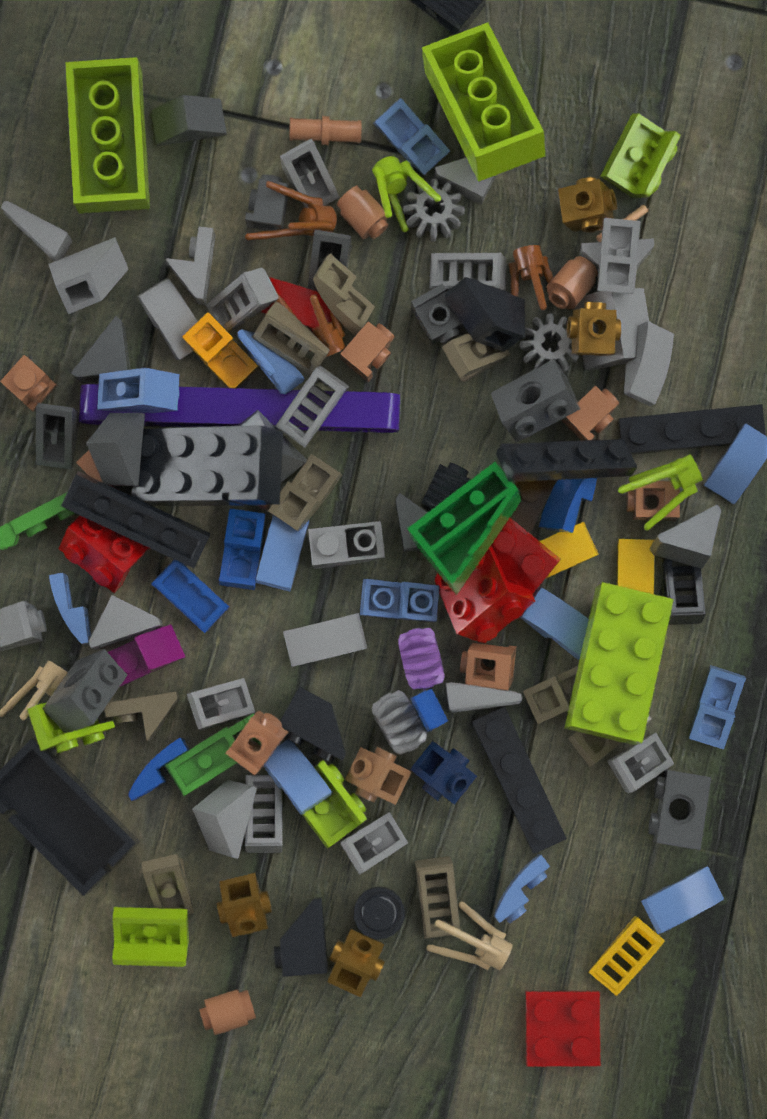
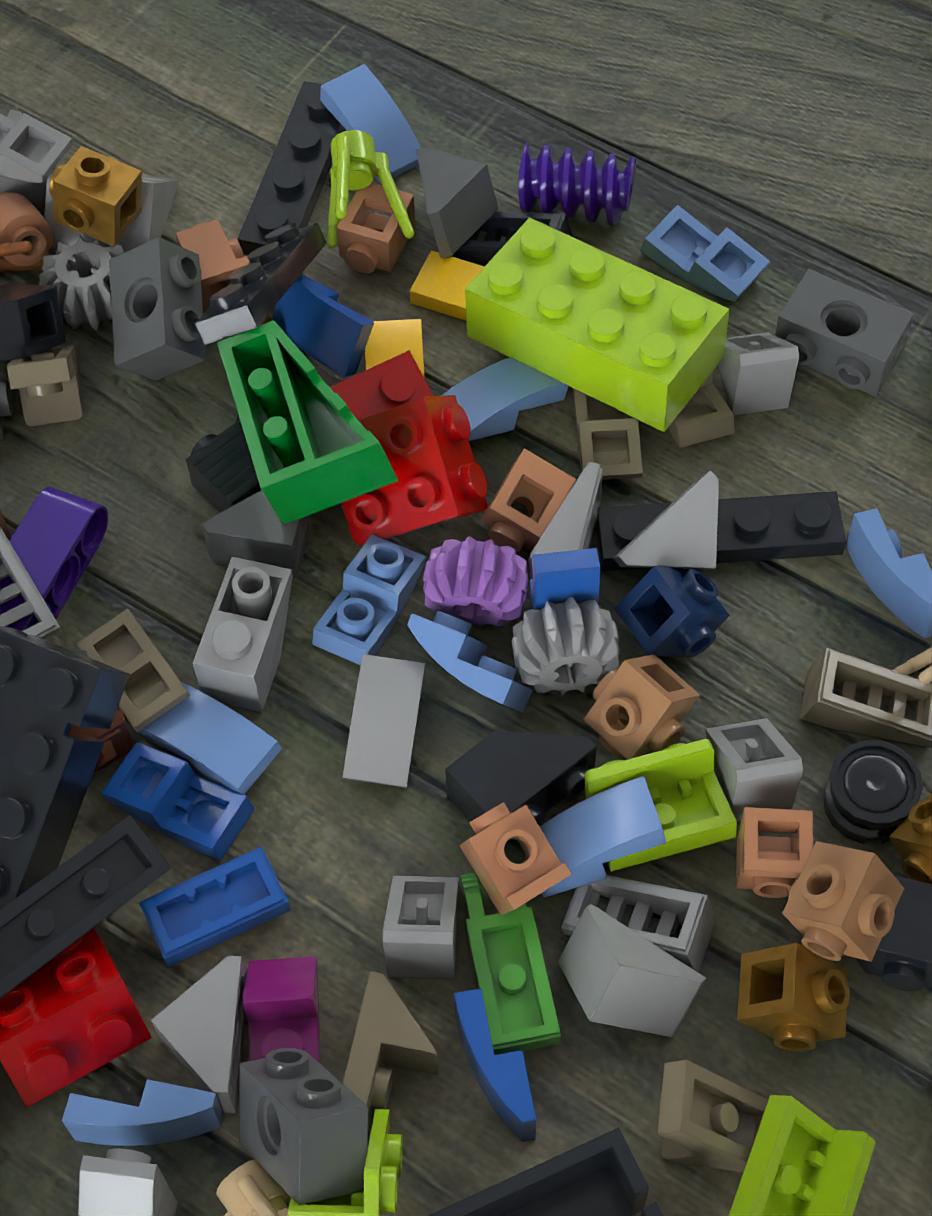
camera: 70 degrees left, 25 degrees down
light grey slope [624,321,674,406] -> none
none -> medium blue slope [407,611,532,713]
none -> dark purple piece [518,142,636,226]
none -> light grey slope [613,470,719,570]
none -> nougat brick [736,807,813,898]
none -> medium nougat brick [782,841,904,962]

